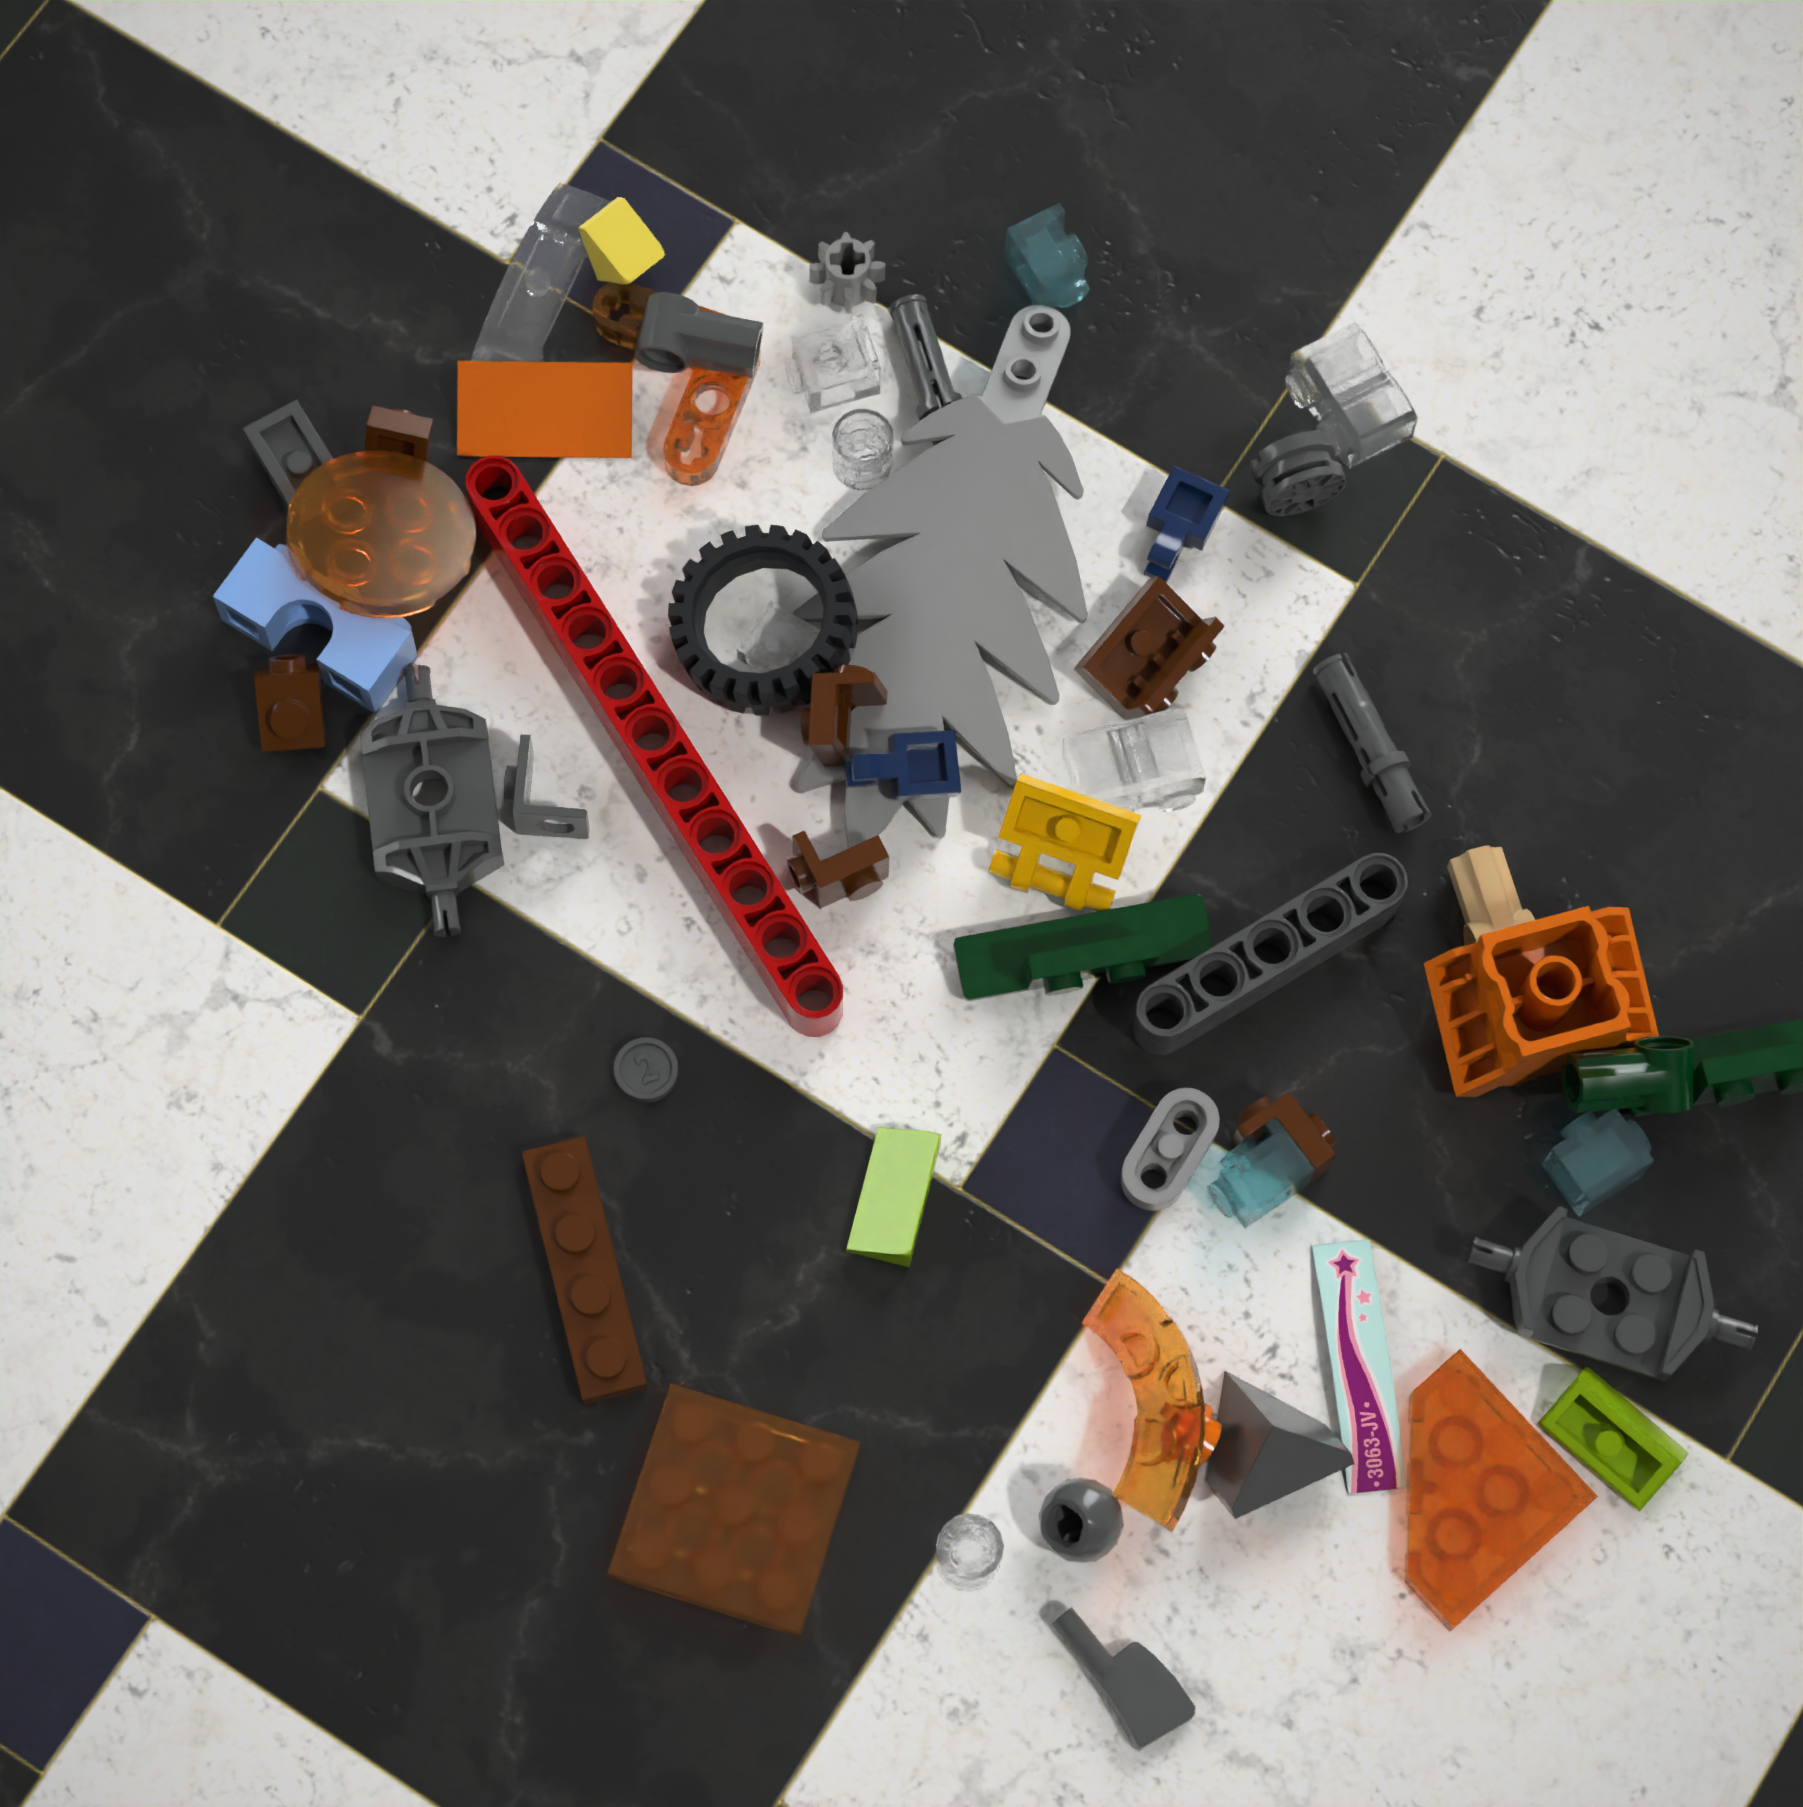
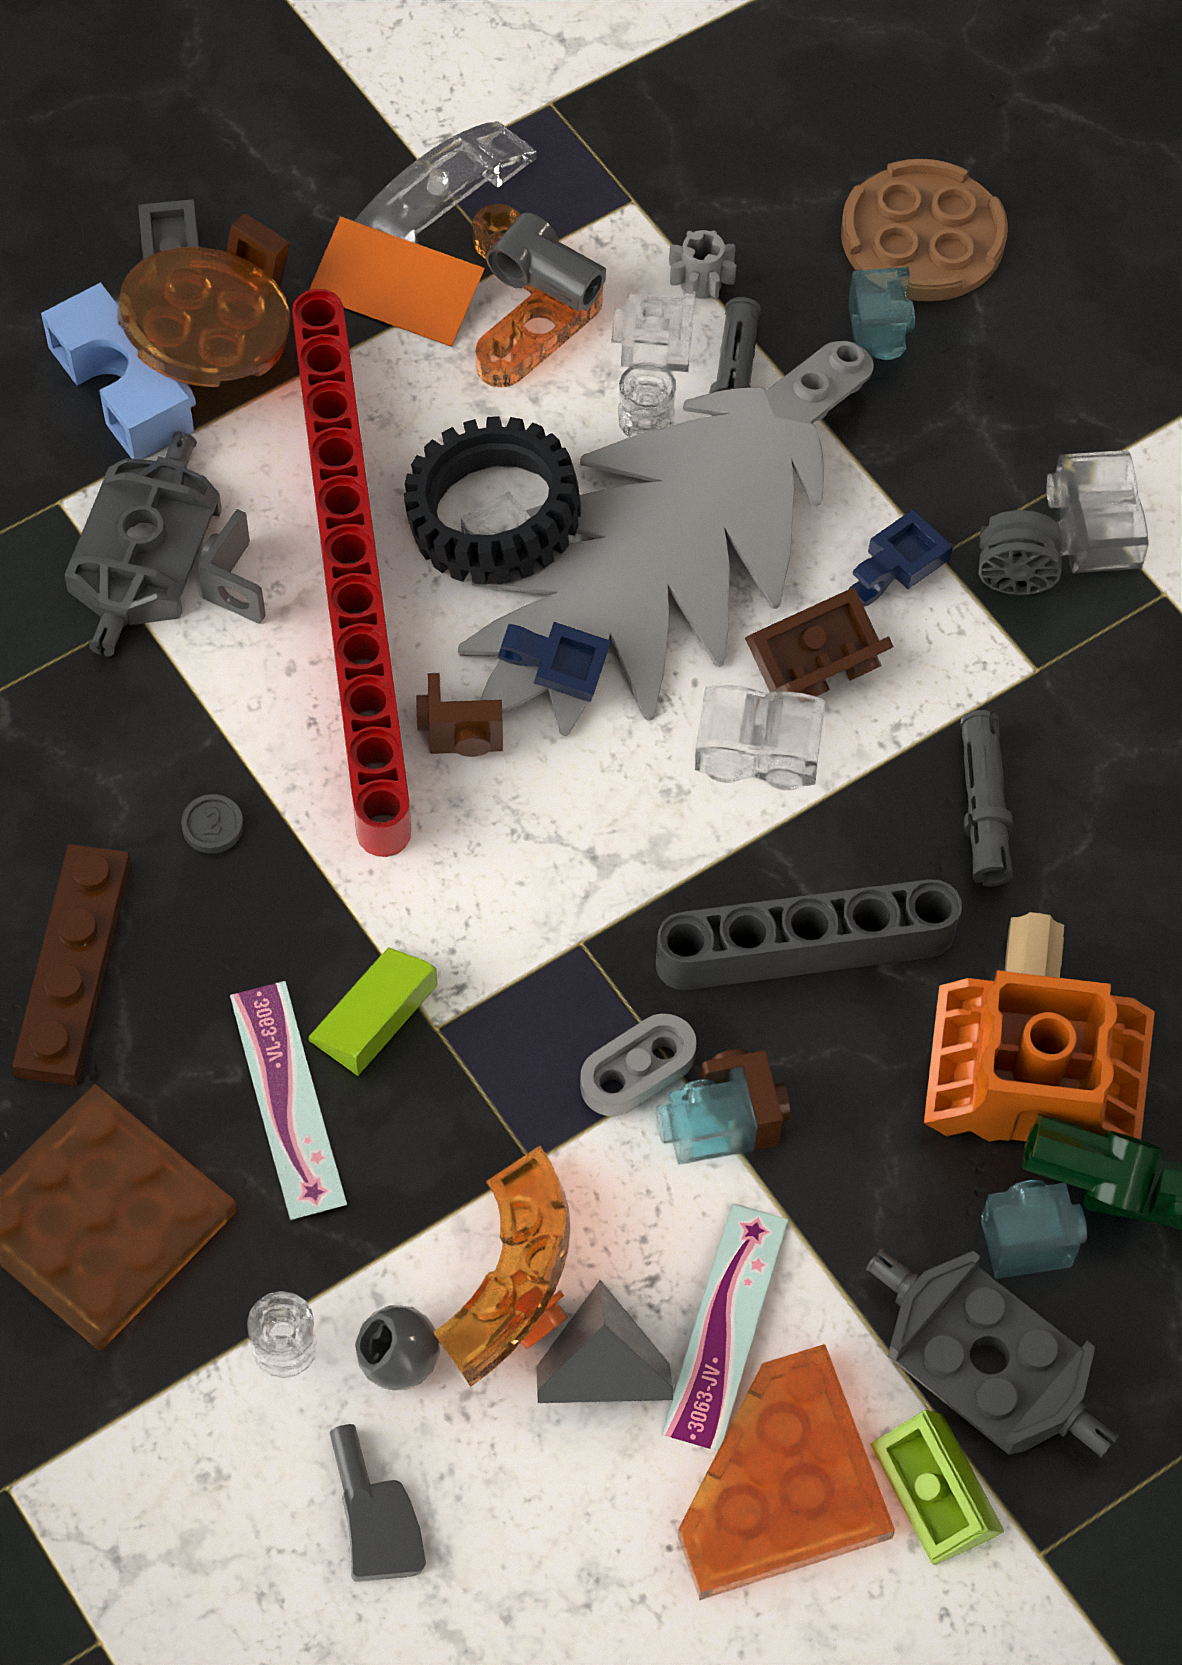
camera: 25 degrees right, 10 degrees down
reddish brown bracket [254,654,327,752] -> none
light yellow slope [578,197,665,284] -> none
reddish brown bracket [801,665,887,767] -> none
dark green bracket [953,894,1214,1001] -> none
yellow plate [988,773,1141,912] -> none
none -> clear sticker [230,981,347,1220]
none -> medium nougat tile [841,159,1008,301]

